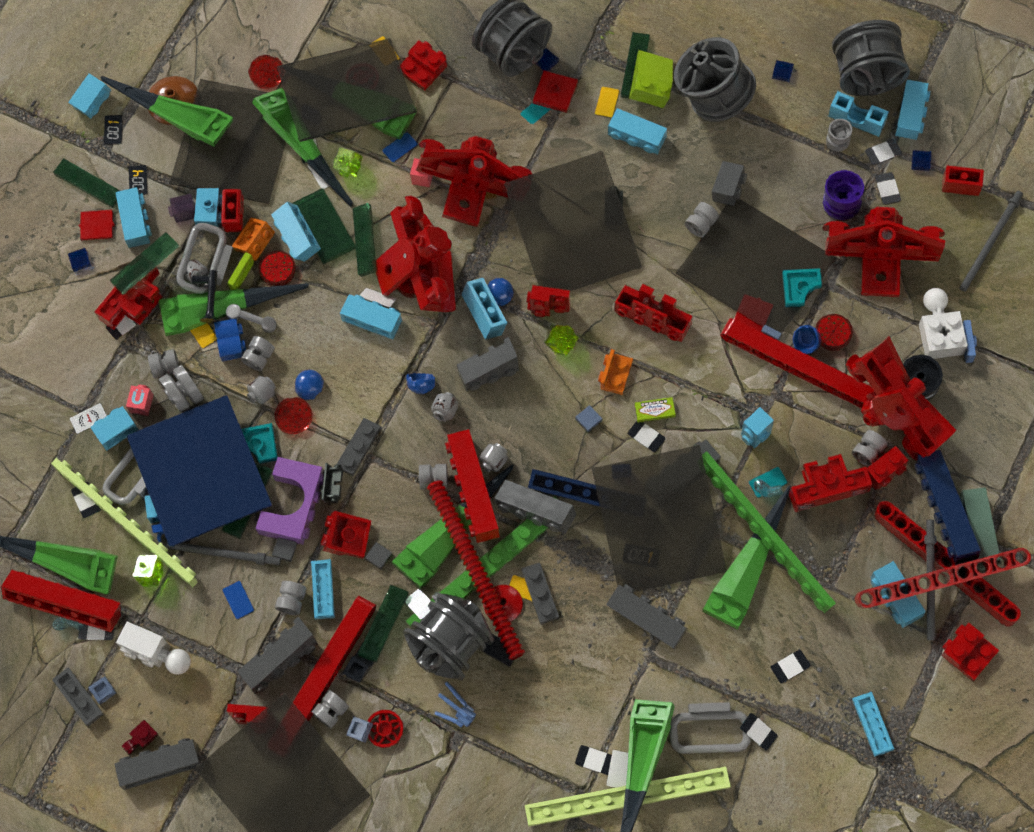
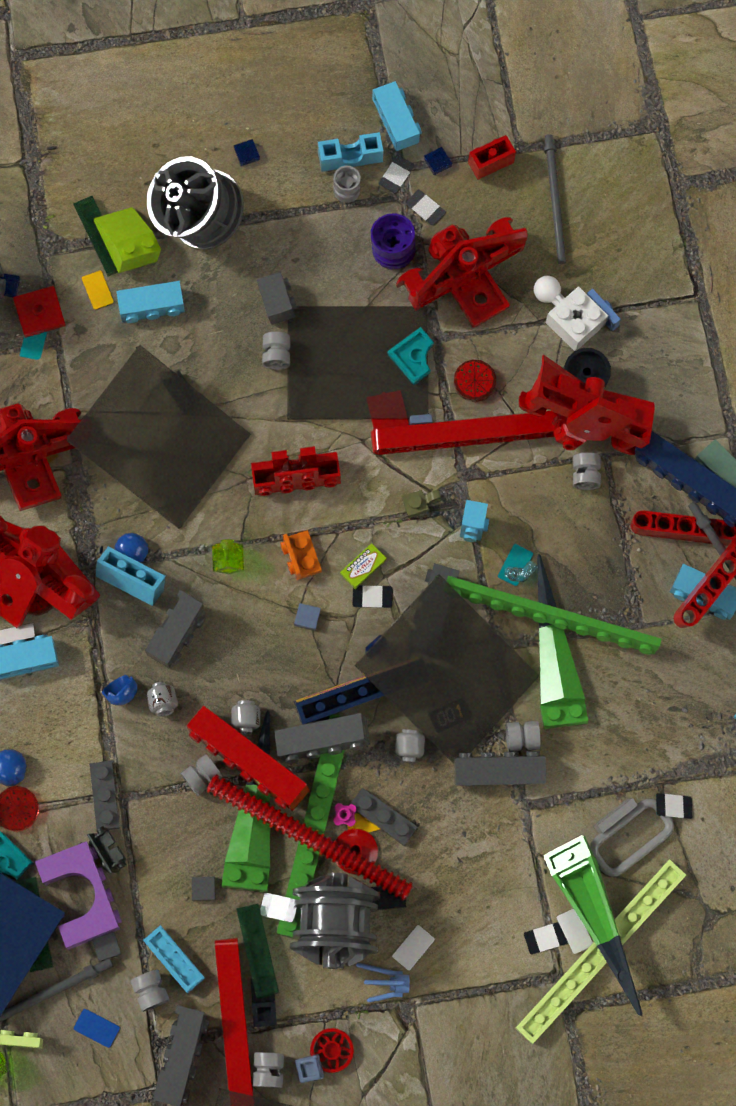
camera: 45 degrees left, 5 degrees up
red plate [321,511,372,559] -> none
red plate [526,285,571,317] -> none
sticker [771,650,811,683] -> none
red piece [789,454,873,512] -> none
blue hair [792,325,822,354] -> none
dark grey wheel [832,20,910,96] -> none
red brick [867,446,909,490] -> none
none -> dark pink plate [333,803,357,827]
none -> white sticker [392,925,435,970]
none -> light grey head [395,729,425,762]
none -> olive plate [401,489,441,518]
none -> light grey wheel [506,721,540,751]

